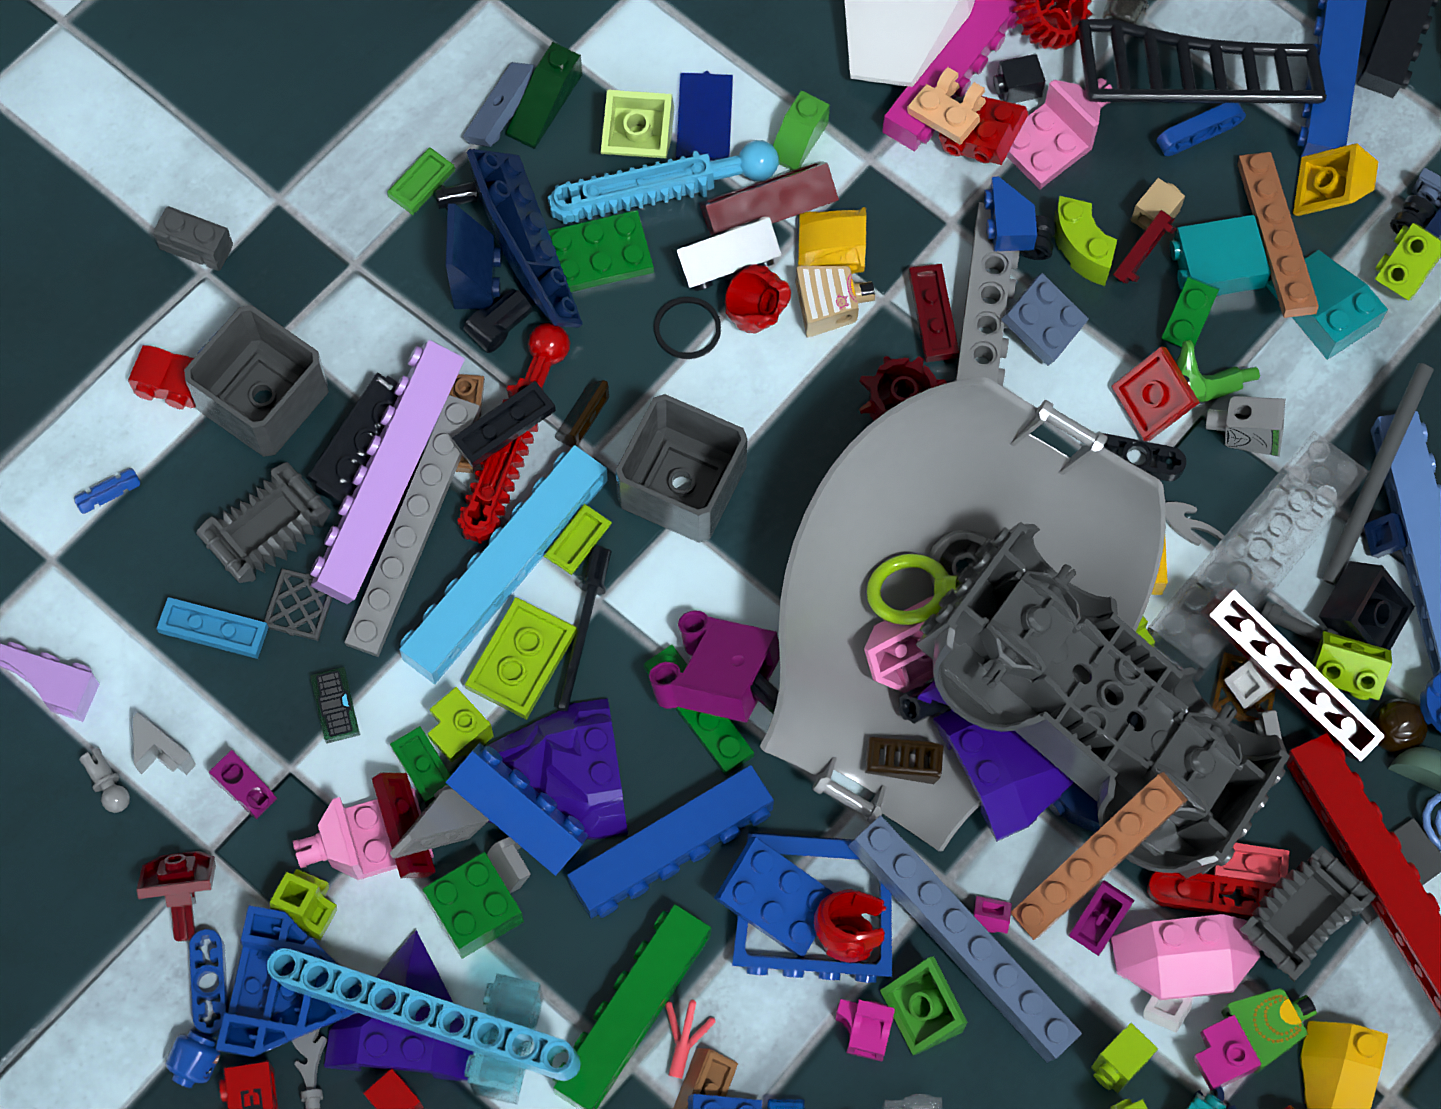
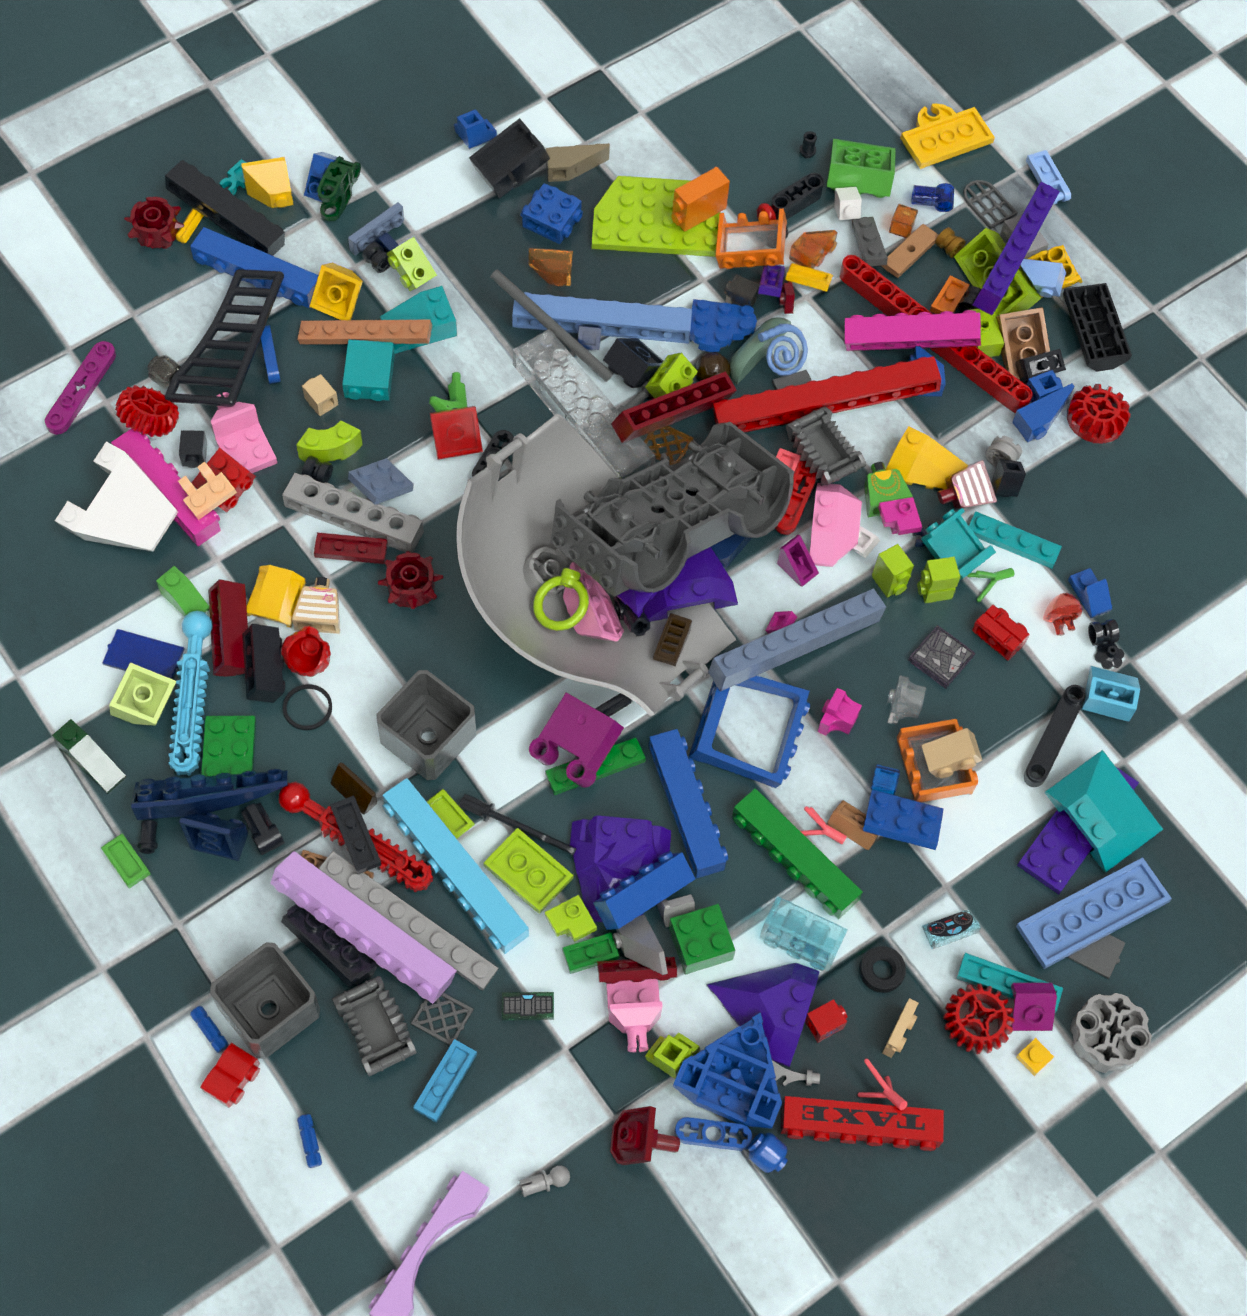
camera: 80 degrees left, 5 degrees down
light grey slope [133,712,196,775] -> none
dark grey brick [153,206,233,271] -> none
magenta leg [209,750,277,819] -> none
medium azure beam [267,948,581,1081] -> none
sand blue tile [463,62,536,147] -> none
blue plate [714,837,834,958] -> none
red helmet [814,889,887,962] -> none
bright green slope [880,956,967,1055] -> none
blue slope [984,176,1037,251] -> none
nougat plate [1011,772,1188,940] -> none
dark red piece [1113,210,1176,284] -> none
green plate [1161,276,1219,347] -> none
light grey torso [1206,396,1286,457] -> none
white plate [1224,661,1275,709] -> none
light grey plate [1254,710,1282,739] -> none

